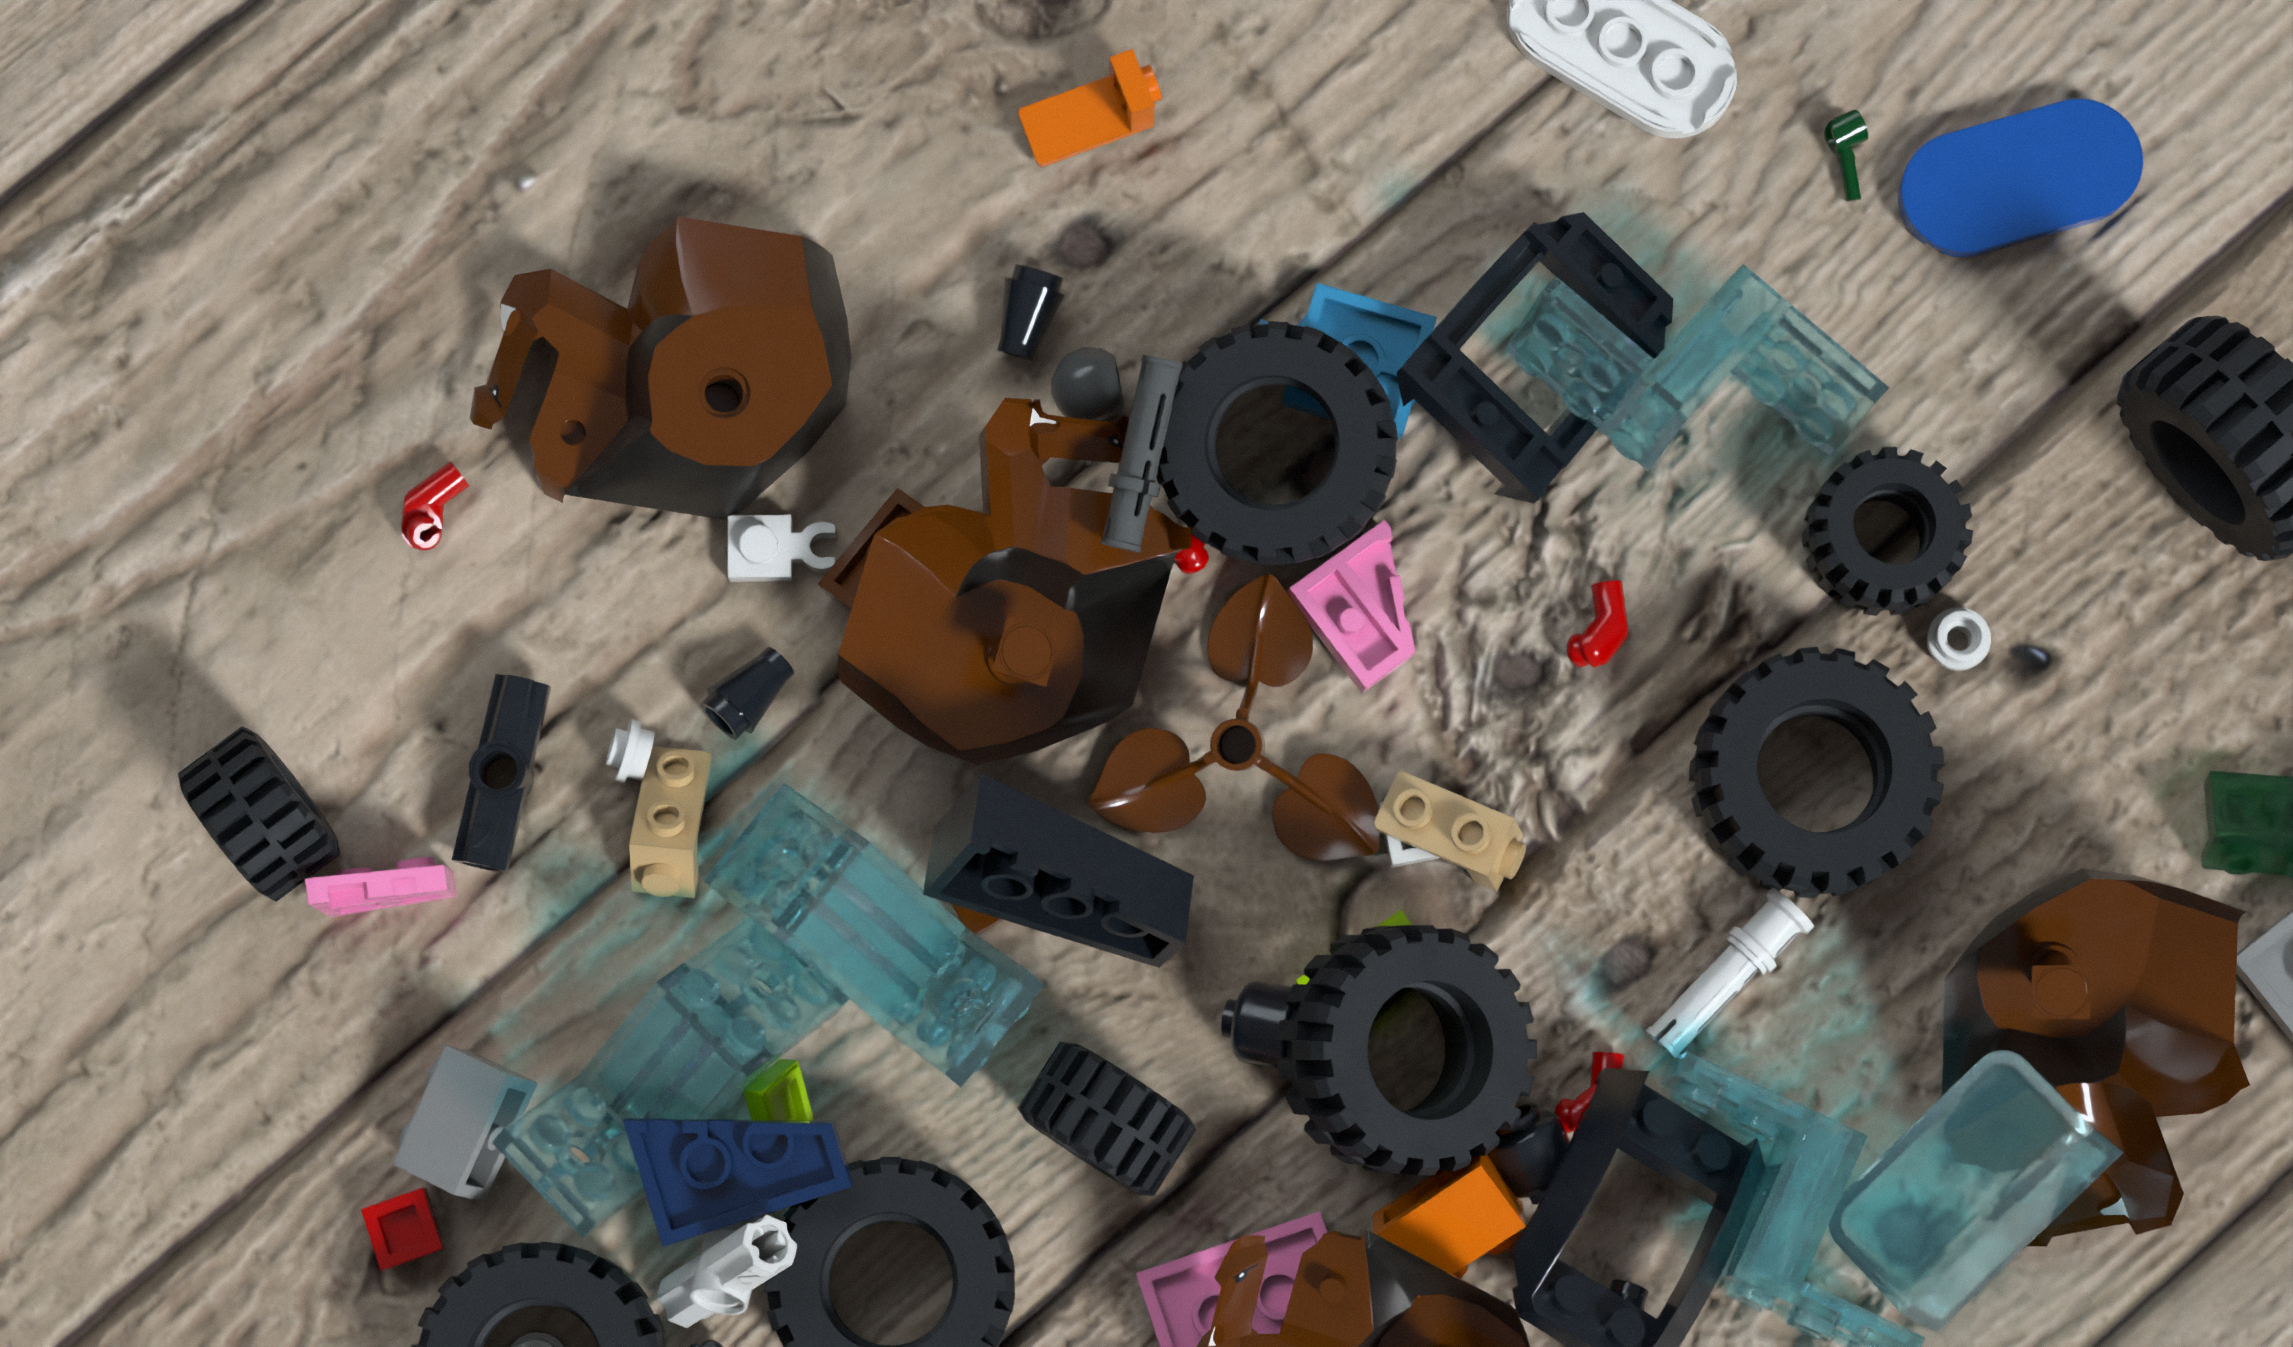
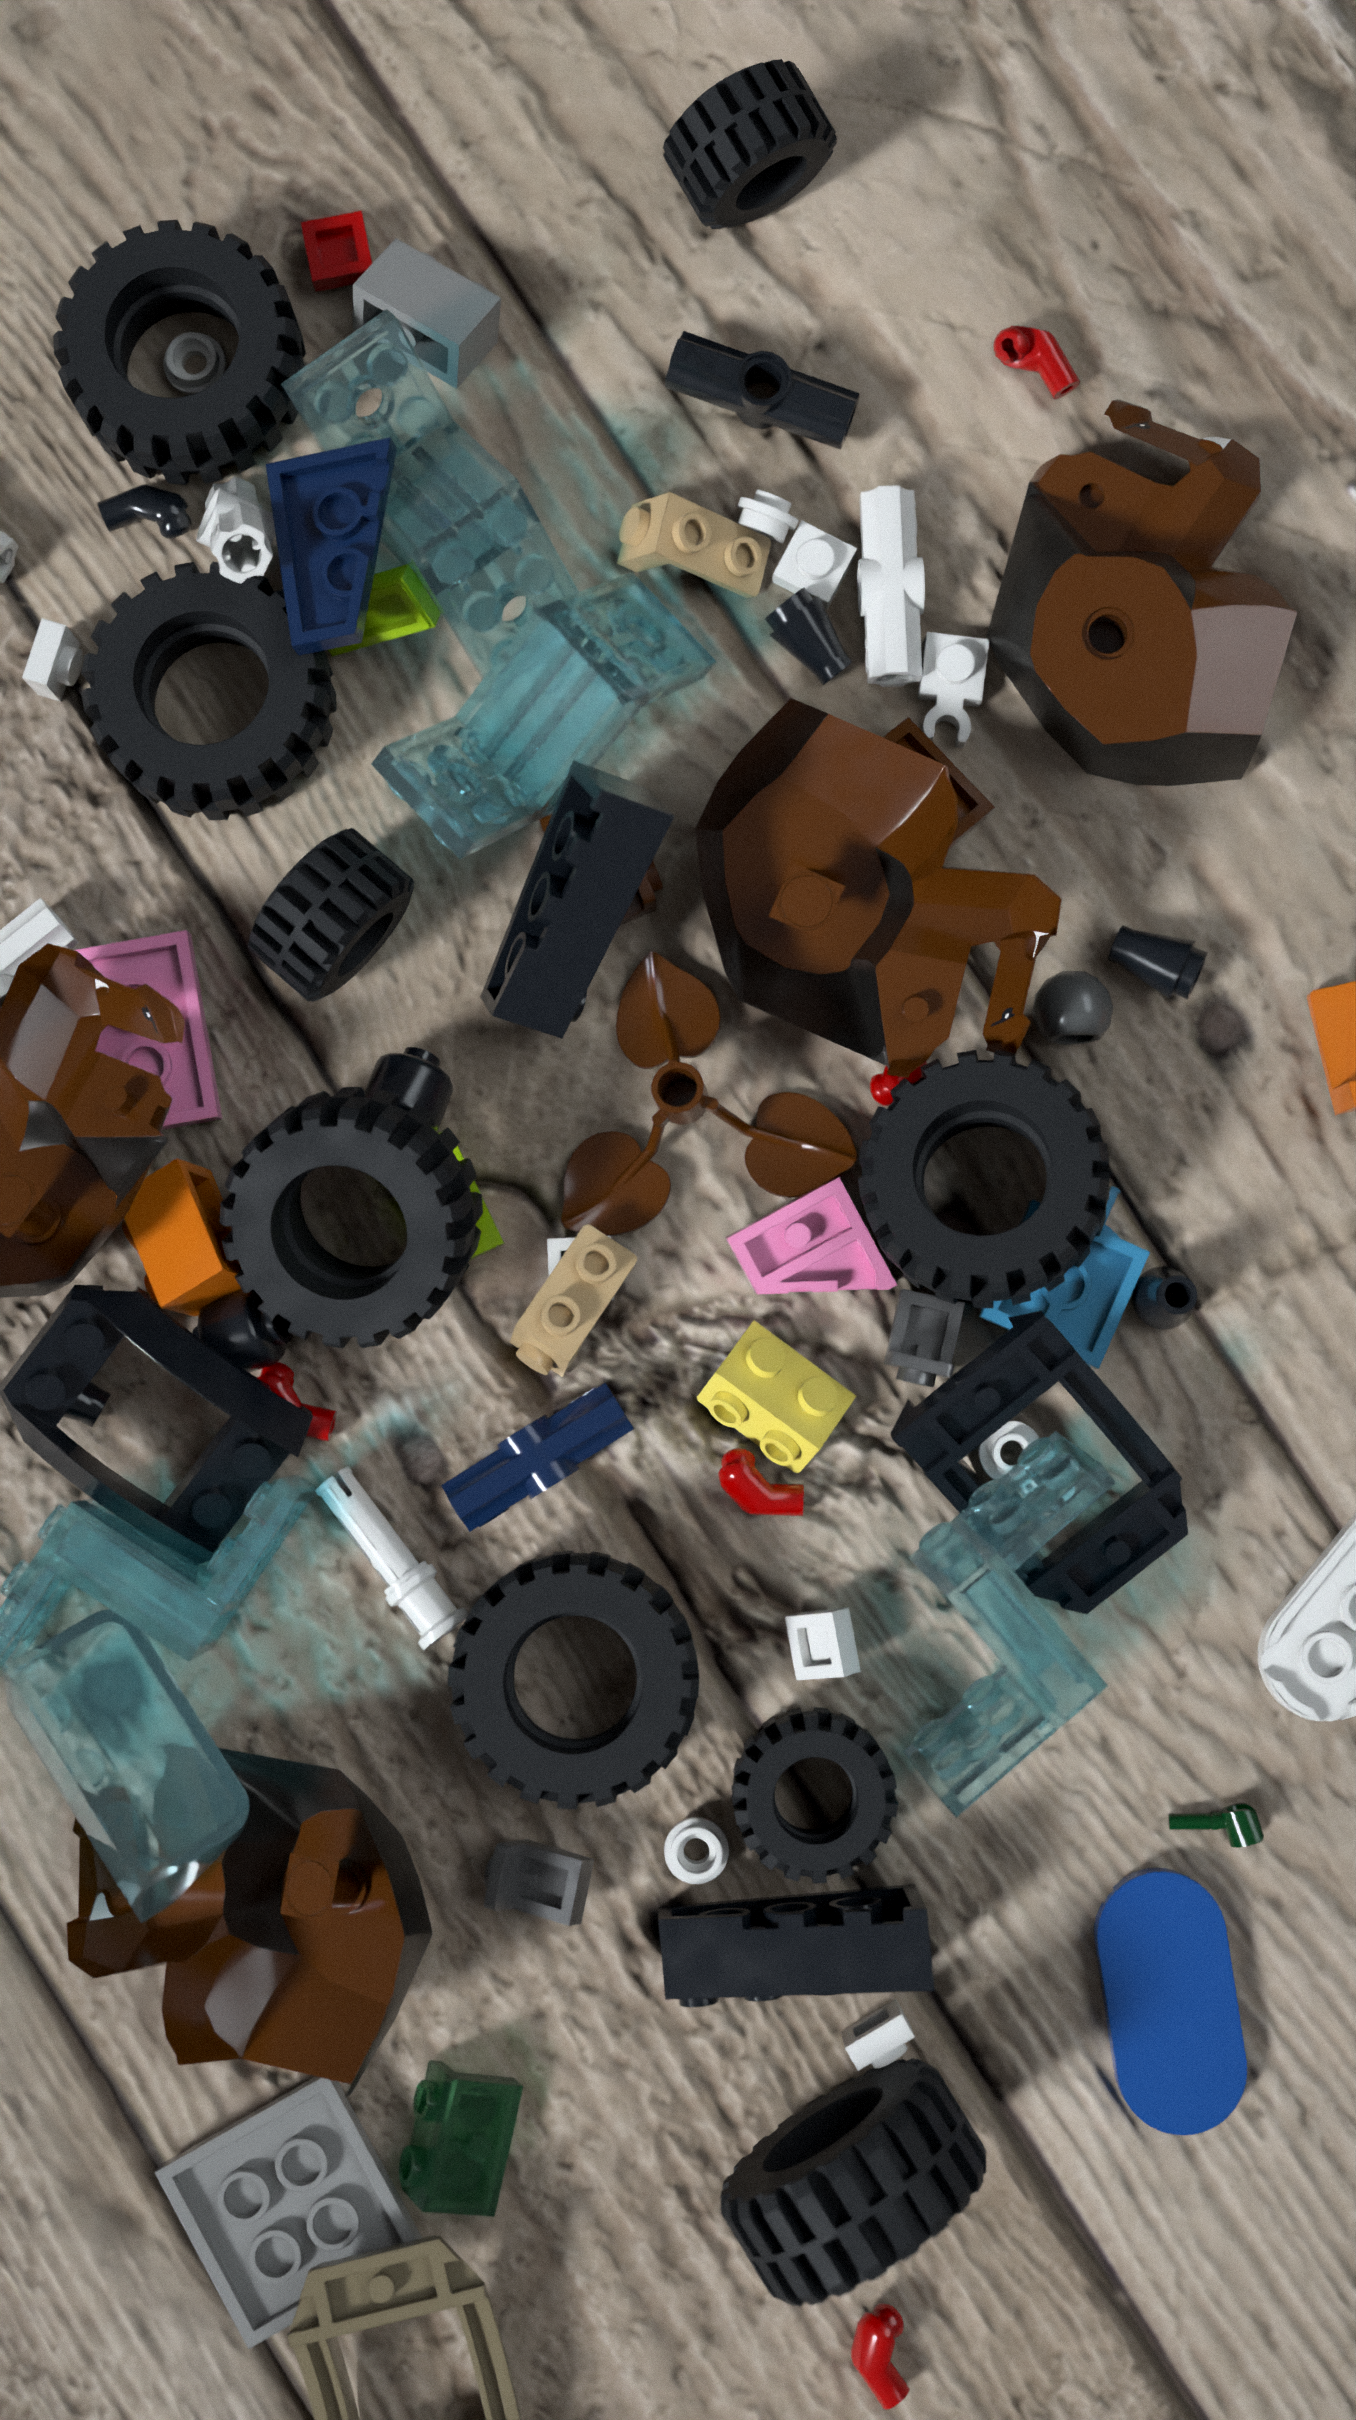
camera: 100 degrees right, 5 degrees up
bright pink wing [305,857,457,917] -> none
dark grey pin [1100,355,1183,553] -> none
none -> dark blue piece [441,1383,634,1532]
none -> flat silver bracket [484,1839,594,1926]
none -> black wedge [658,1884,935,2007]
none -> light yellow bracket [697,1320,856,1473]
none -> white plate [772,520,857,610]
none -> white plate [785,1607,861,1680]
none -> white plate [841,1999,915,2071]
none -> white piece [857,485,925,687]
none -> flat silver bracket [884,1289,965,1388]
none -> white plate [978,1421,1043,1485]
none -> black cone [1132,1266,1197,1330]

